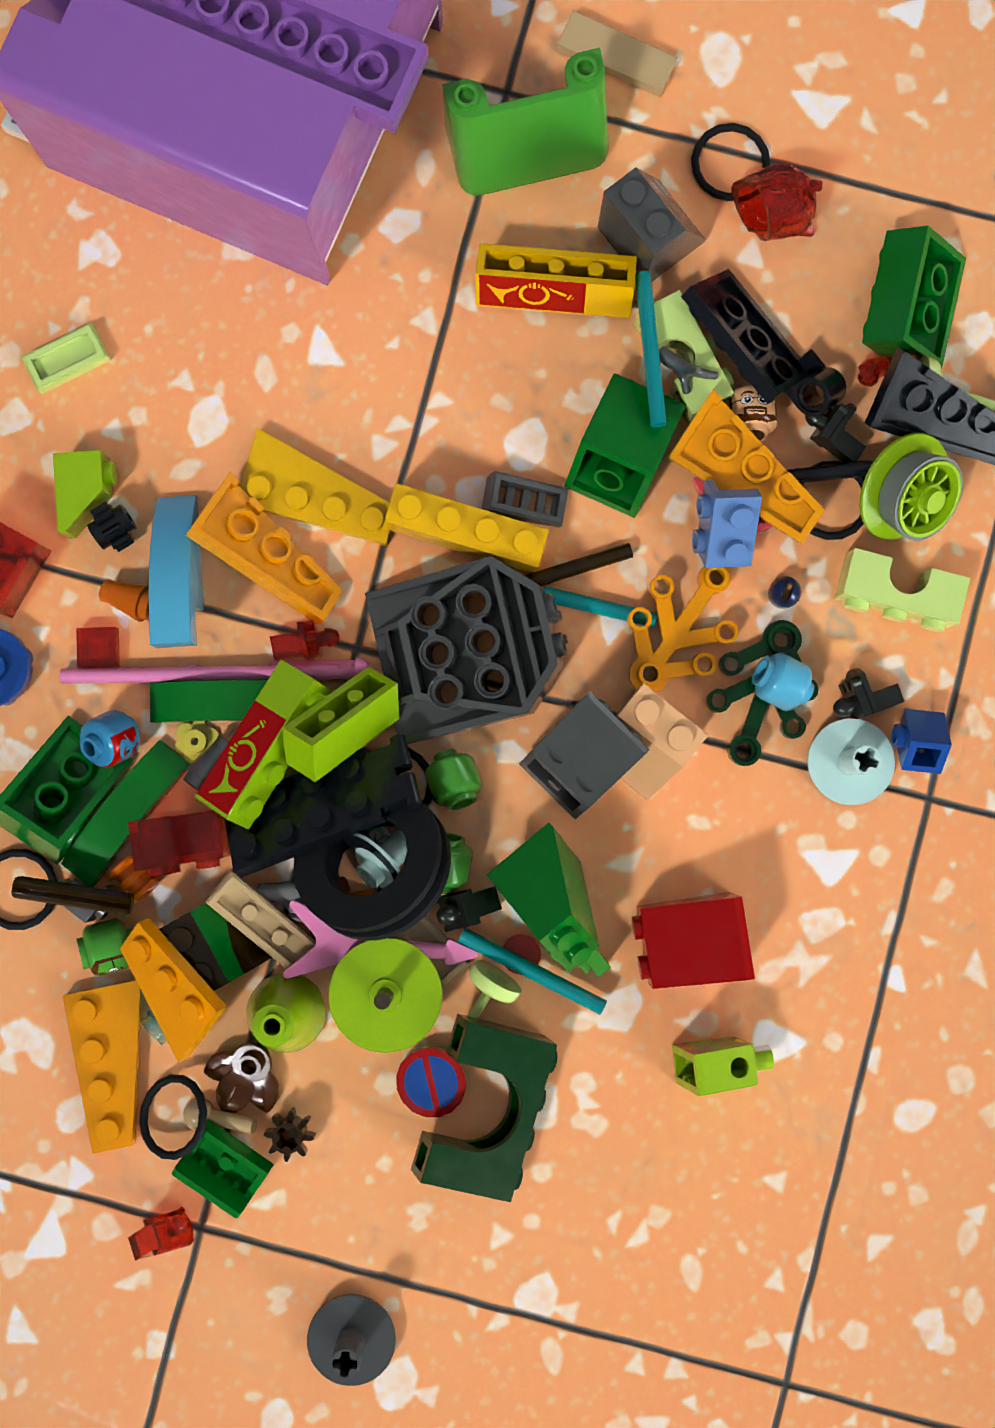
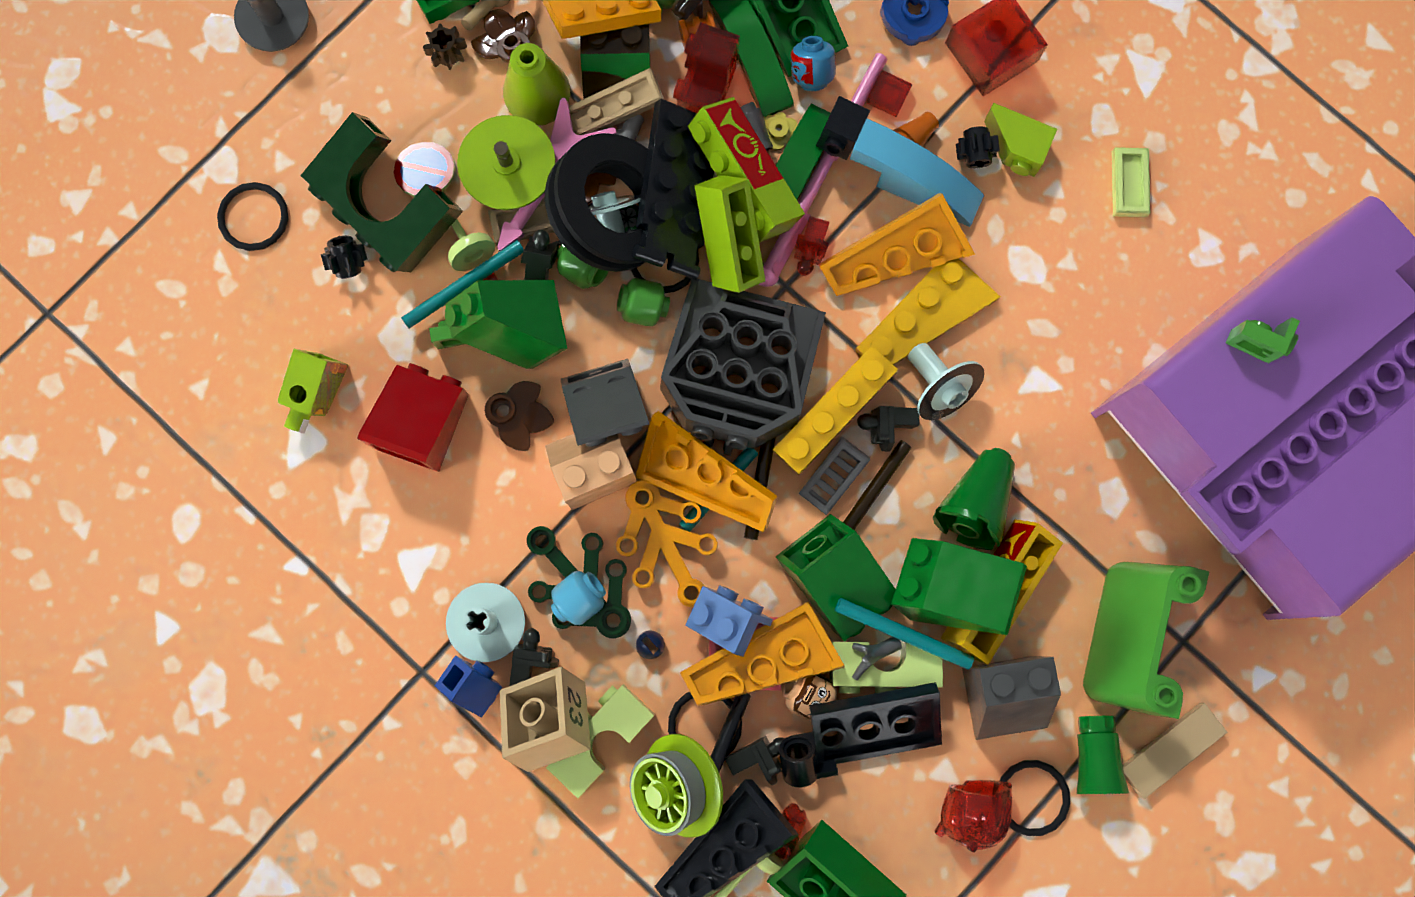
camera: 115 degrees right, 5 degrees down
none -> black piece [217,182,289,251]
none -> black gear [321,235,368,279]
none -> reddish brown plate [484,381,554,451]
none -> tan brick [500,667,591,772]
none -> light orange wing [635,411,778,532]
none -> black brick [816,96,871,160]
none -> dark brown bar [843,440,912,530]
none -> pearl dark grey piece [857,406,920,452]
none -> green slope [891,538,1027,635]
none -> light aqua piece [908,343,985,421]
none -> green cone [933,448,1015,550]
none -> green plant [1076,715,1129,794]
none -> bright green bracket [1226,317,1300,364]

